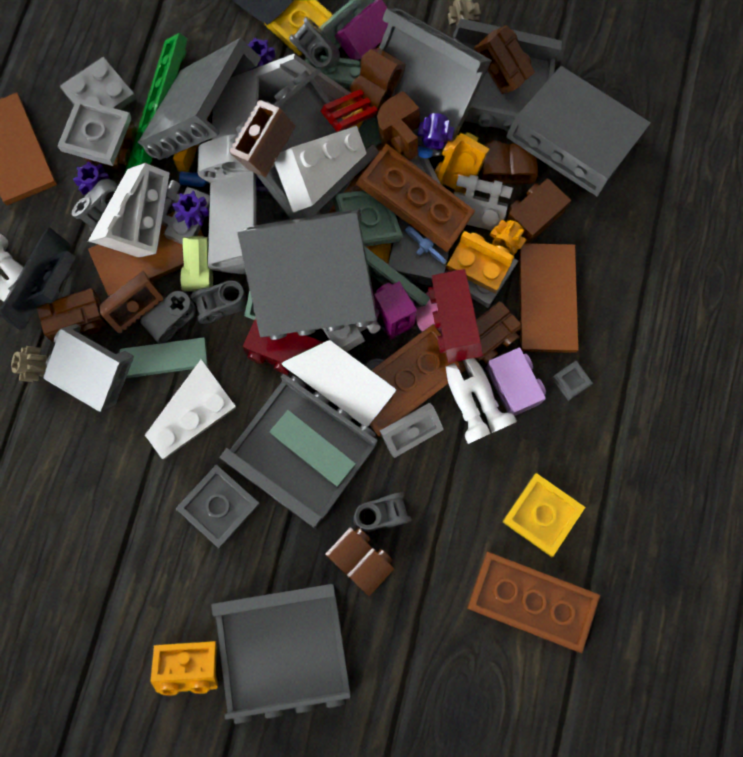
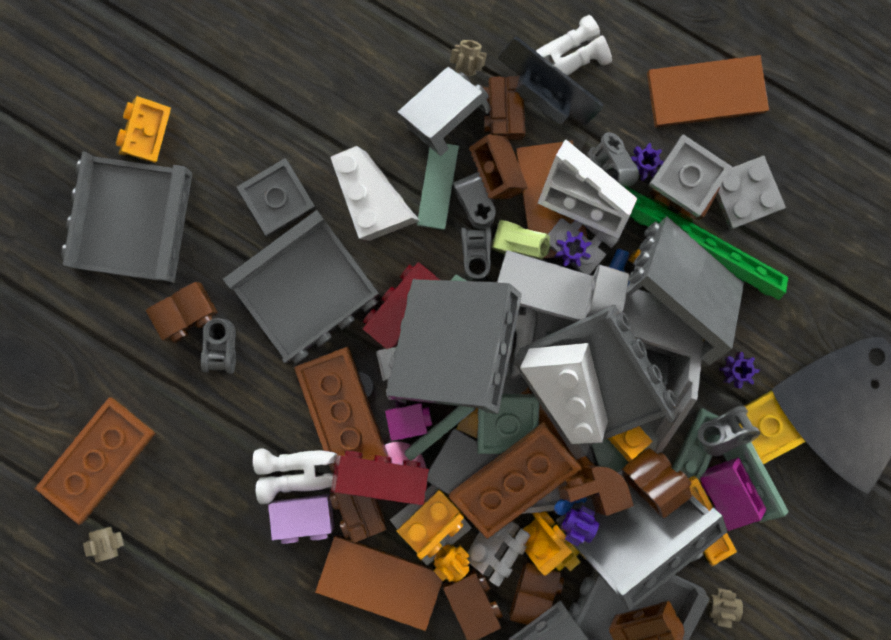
camera: 110 degrees right, 10 degrees up
reddish brown brick [229,100,296,178] -> none
sand green tile [270,410,356,488] -> none
white sticker [282,340,396,427] -> none
red tile [320,89,378,132] -> none
light grey plate [380,403,444,458] -> none
medium blue piece [405,226,447,264] -> none
yellow plate [502,473,585,557] -> none
dark grey tile [552,361,593,401] -> none
none -> dark tan gear [83,527,124,562]

